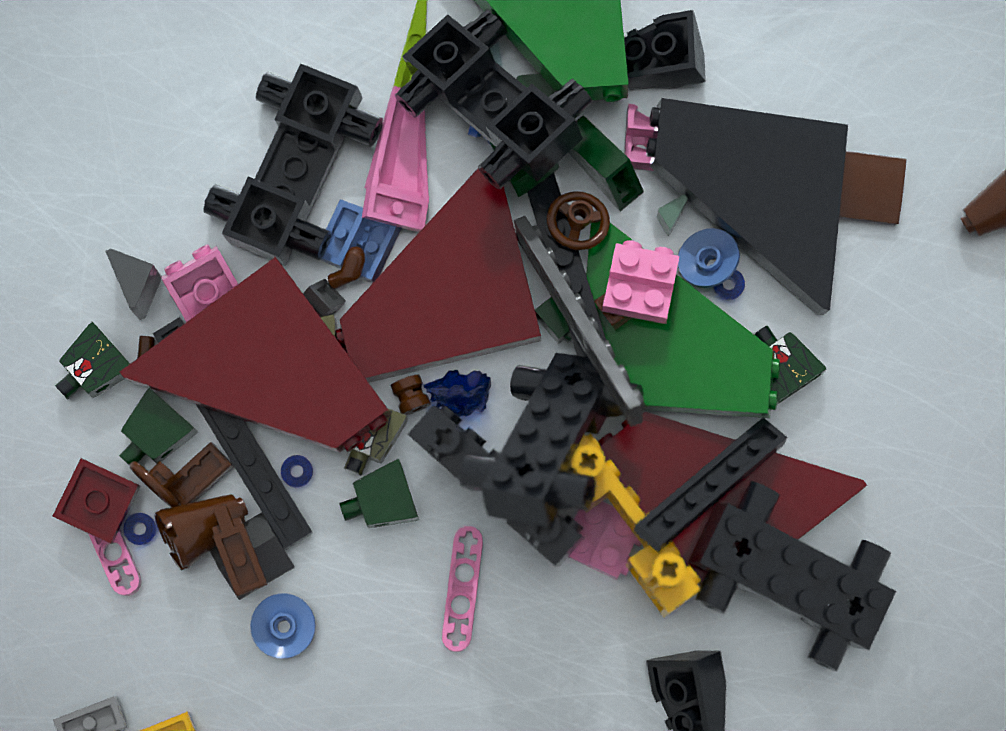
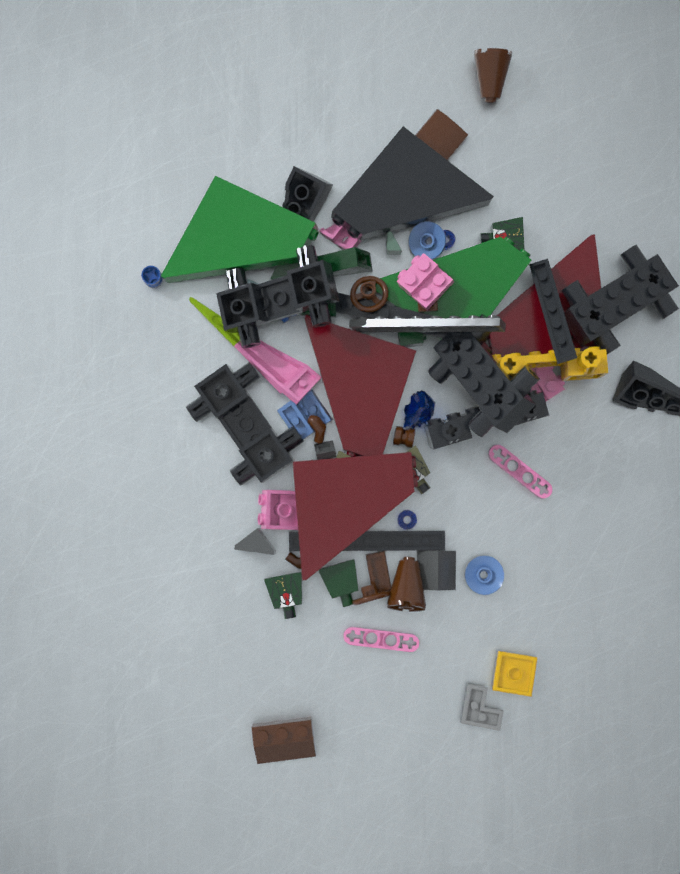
camera: 65 degrees left, 5 degrees up
dark red plate [52,458,140,544] -> none
clear blue plate [123,513,156,545] -> none
reddish brown hinge [212,504,268,597] -> none
dark green torso [339,459,419,528] -> none

